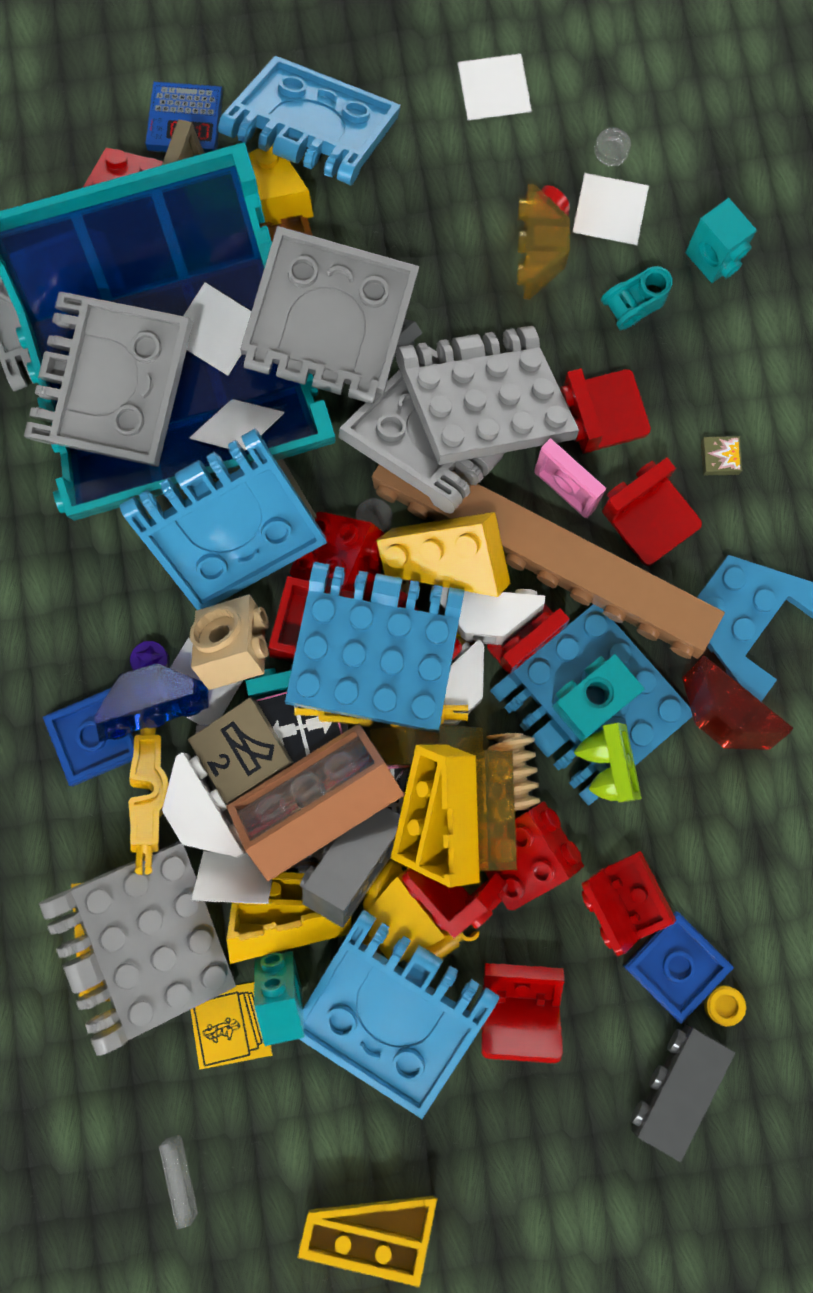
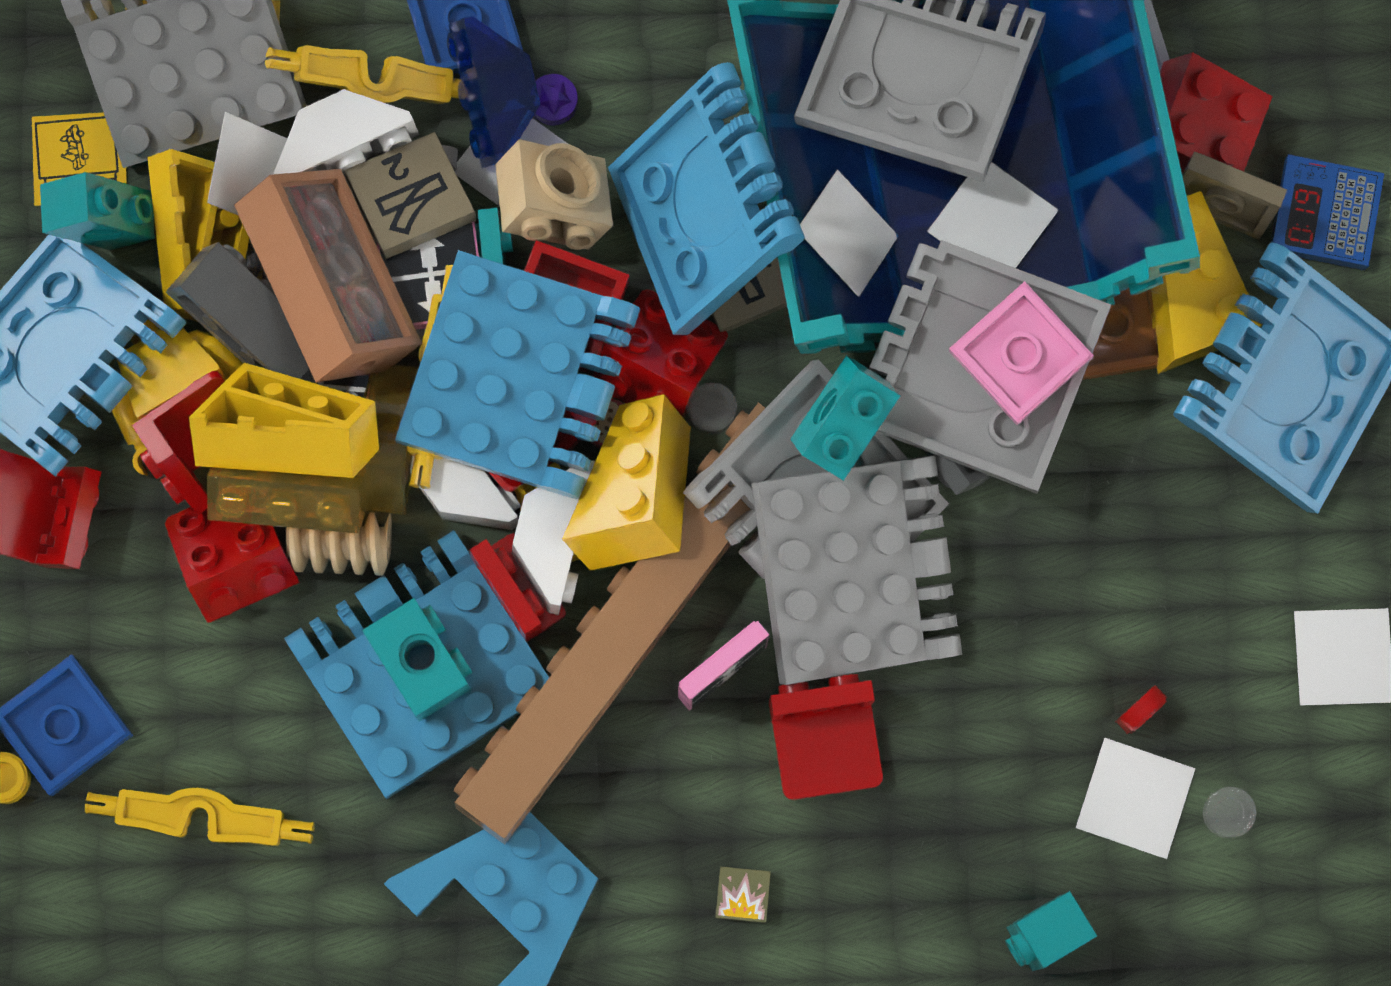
camera: 95 degrees right, 0 degrees up
clear yellow slope [517,184,570,299] -> none
lime tile [574,722,642,802] -> none
red bracket [582,850,677,956] -> none
teal piece [601,266,673,330] -> none
red bracket [602,457,702,566] -> none
clear red slope [682,655,793,750] -> none
none -> yellow piece [85,788,315,846]
none -> teal brick [790,355,901,481]
none -> bright pink tile [949,281,1094,425]

